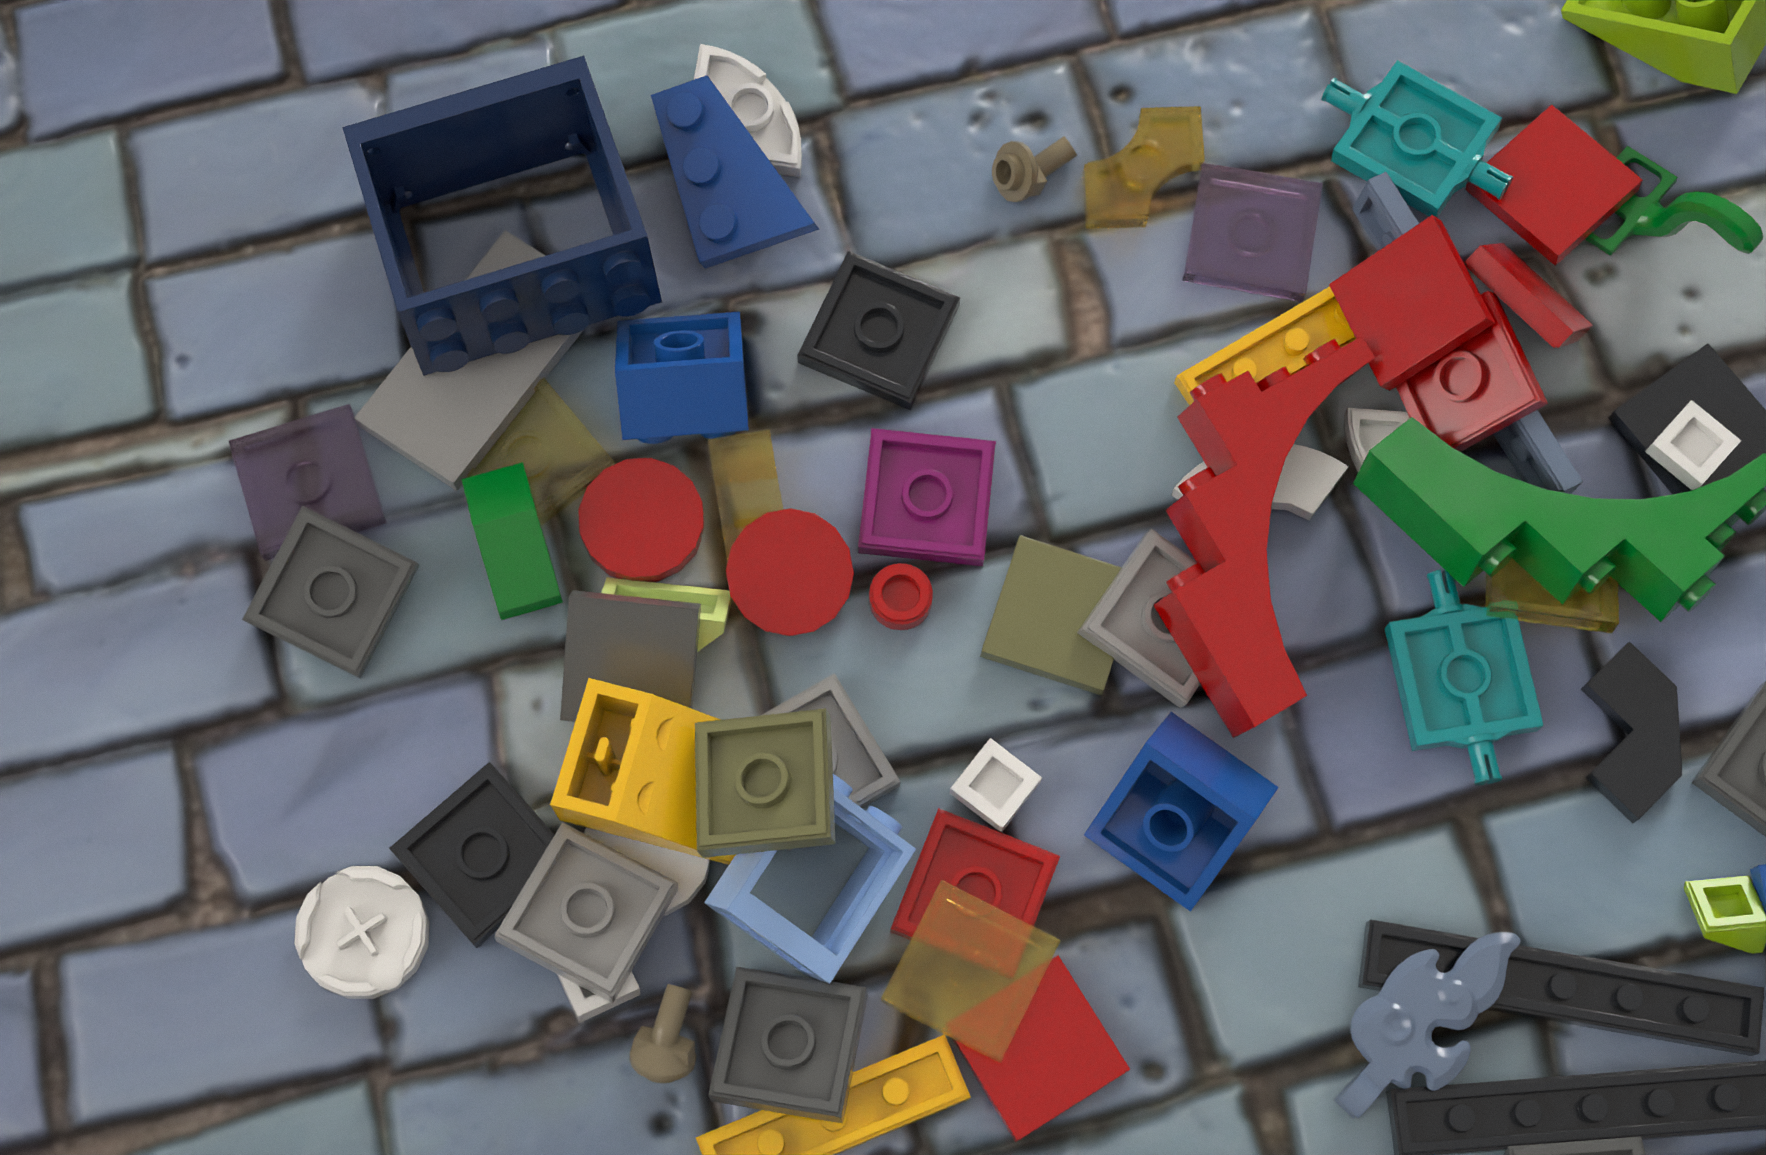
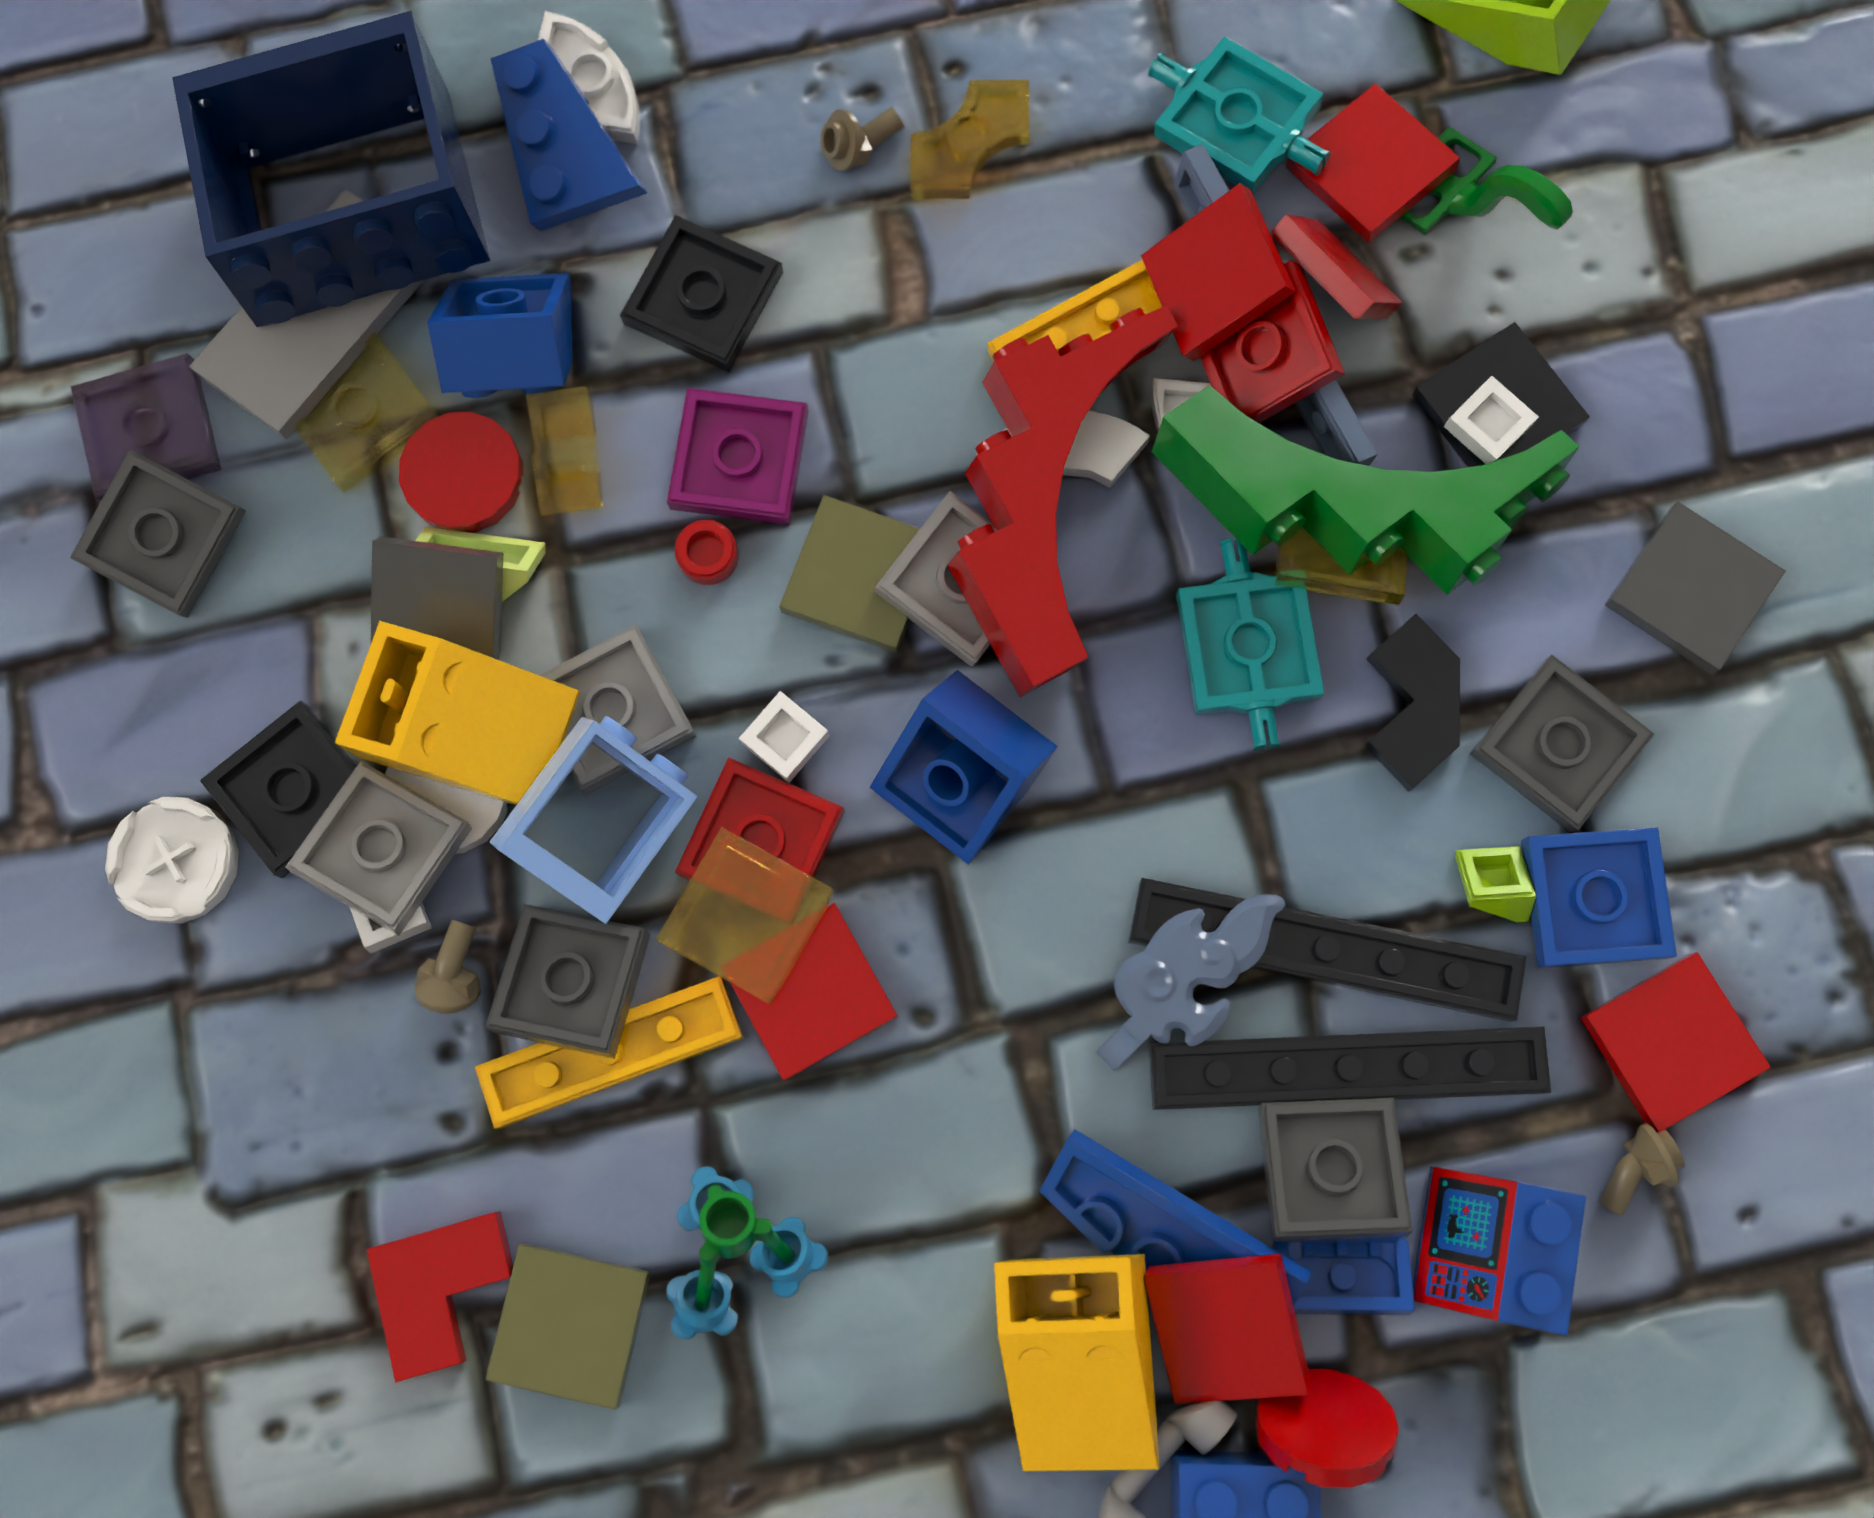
camera: 10 degrees right, 5 degrees up
green slope [461,462,563,620] -> none
olive tile [695,708,836,858] -> none
red tile [726,508,854,636] -> none
clear purple tile [1182,162,1323,302] -> none

